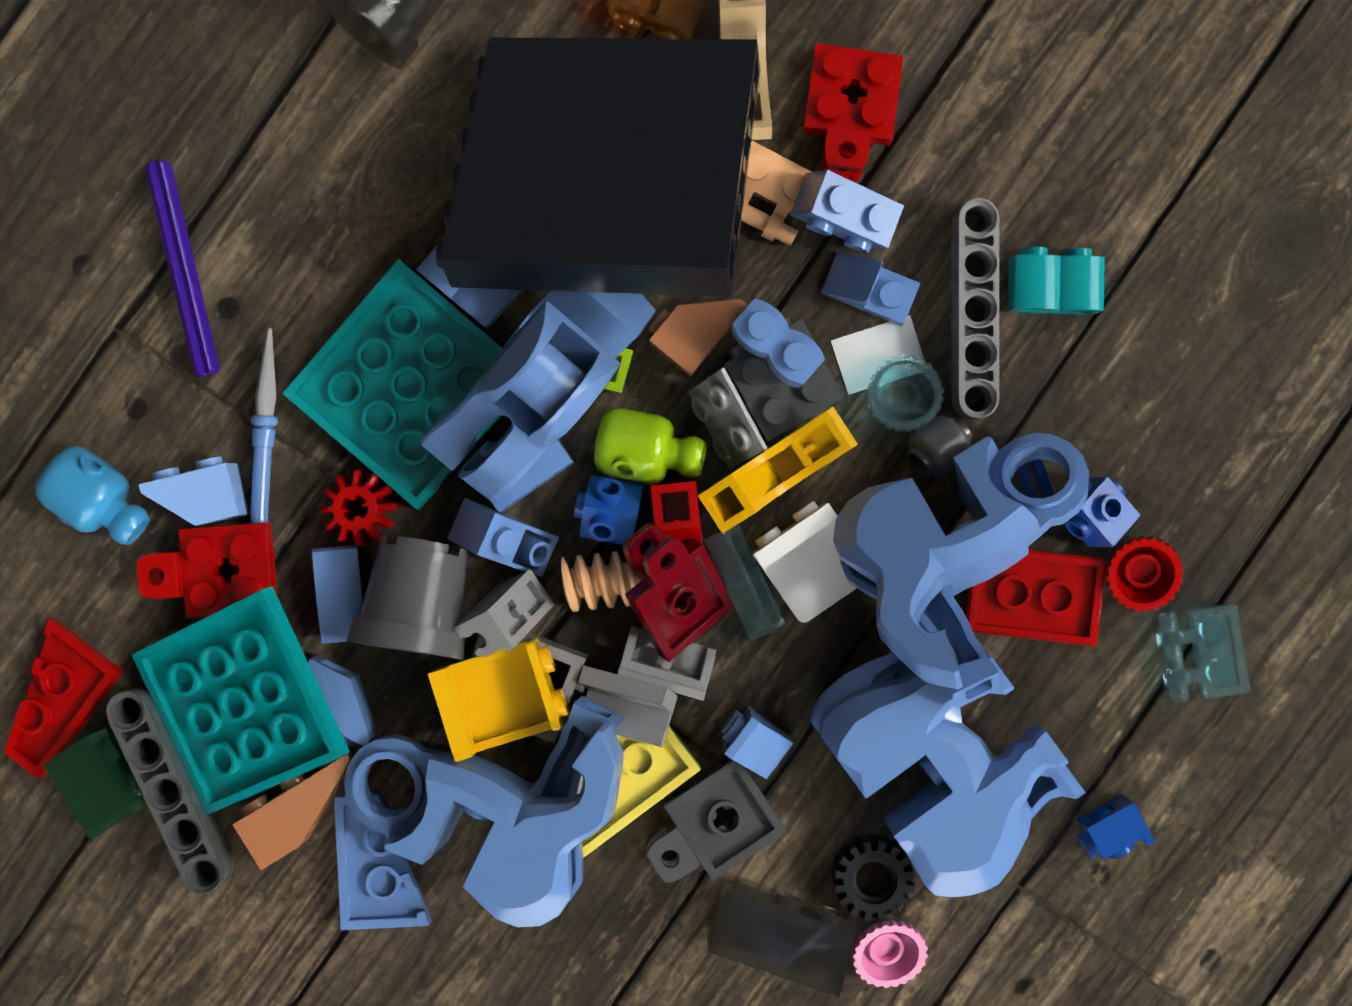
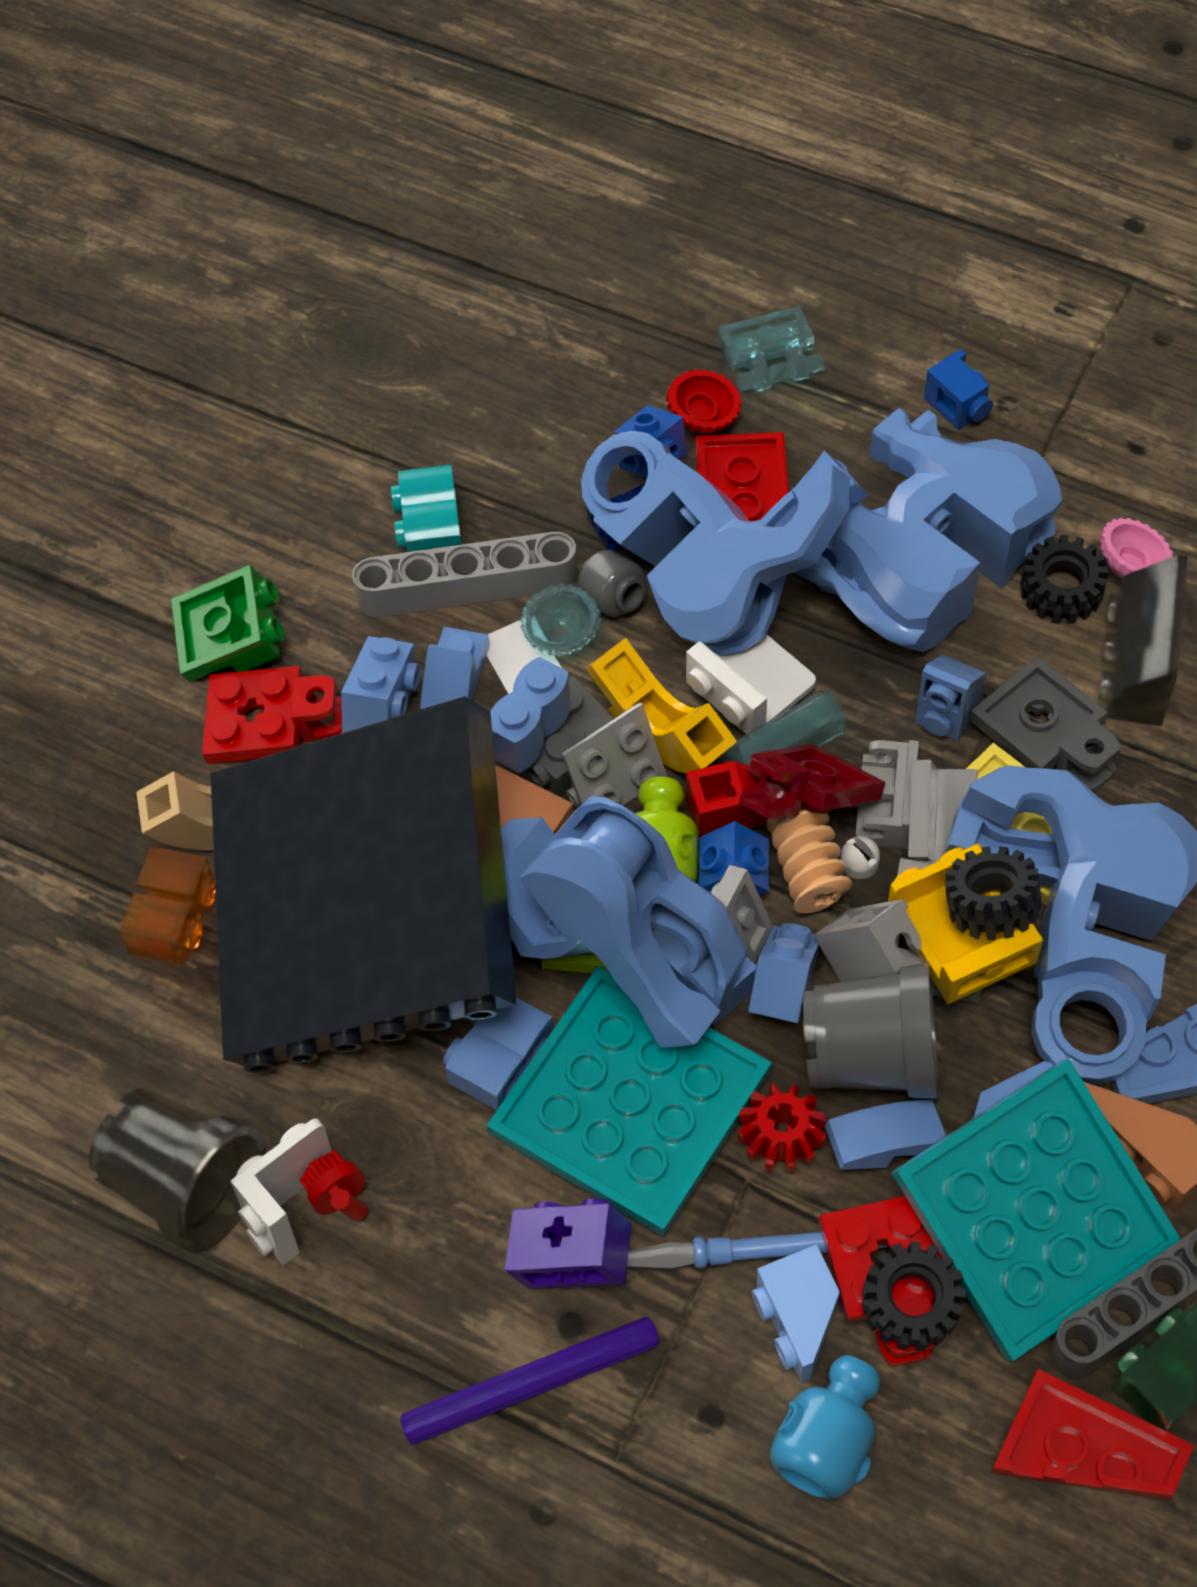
camera: 95 degrees left, 30 degrees down
none -> green plate [171,565,285,682]
none -> white bracket [230,1118,332,1265]
none -> red piece [299,1150,367,1221]
none -> brick [505,1198,632,1289]
none -> light grey plate [711,865,773,963]
none -> white hinge [840,836,880,879]
none -> black tyre [862,1241,966,1351]
none -> black tyre [945,846,1042,940]

